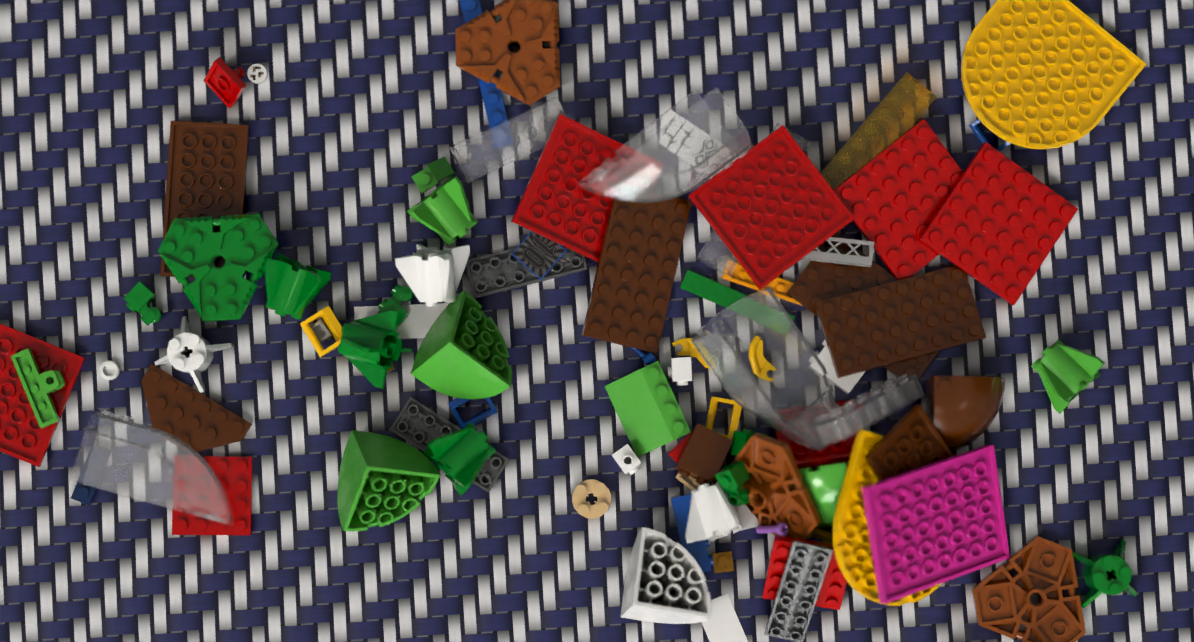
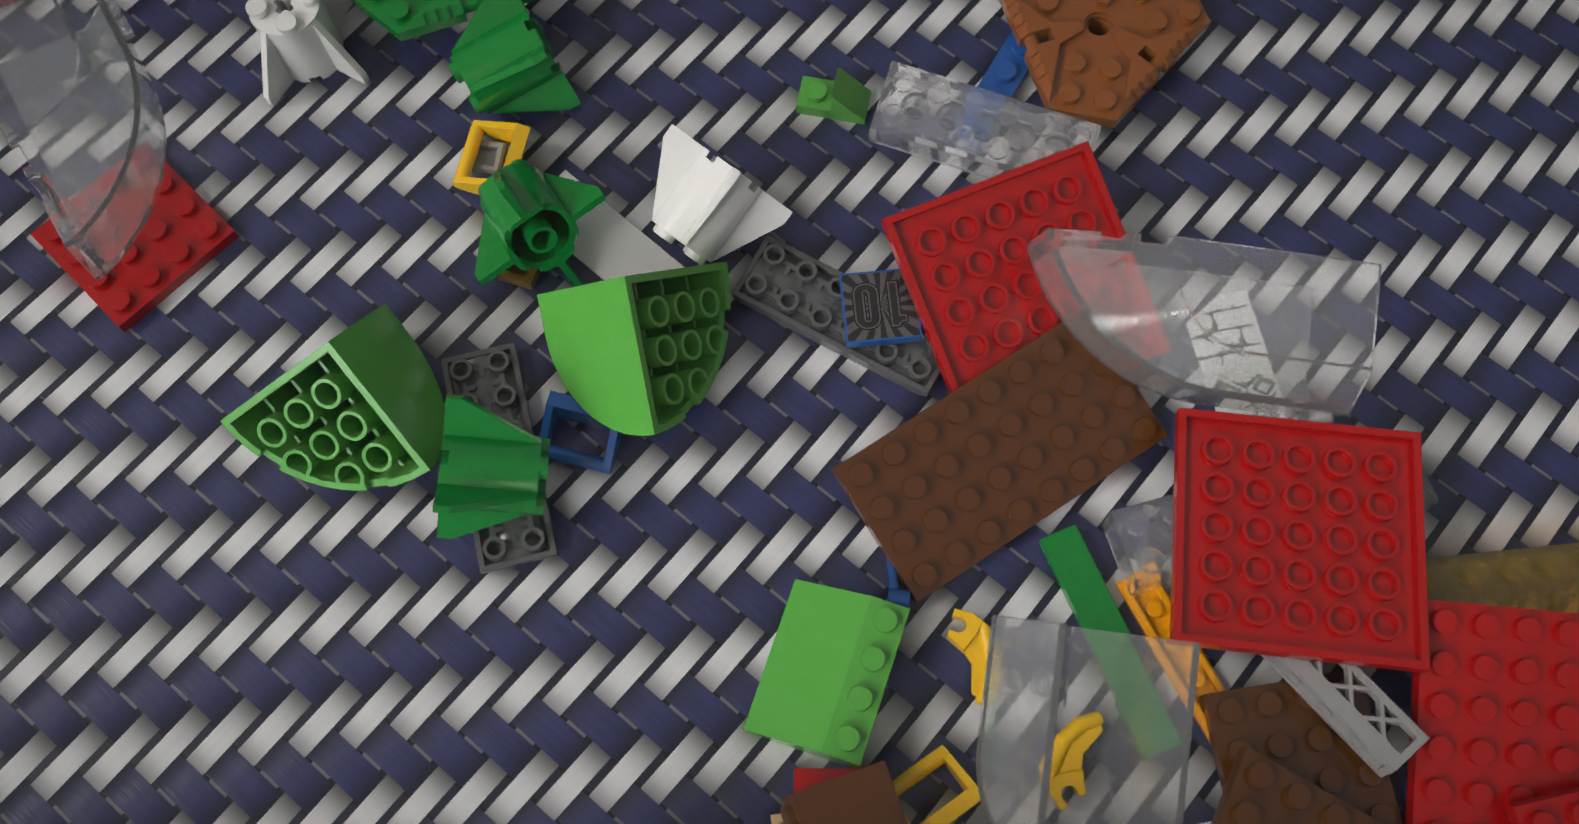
camera: 45 degrees right, 15 degrees down
reddish brown plate [141,364,252,454] -> none
green brick [378,284,413,328] -> none
bright green brick [407,176,478,246] -> none
tan plate [572,479,611,519] -> none
white brick [612,444,641,475] -> none
white brick [667,357,692,386] -> none

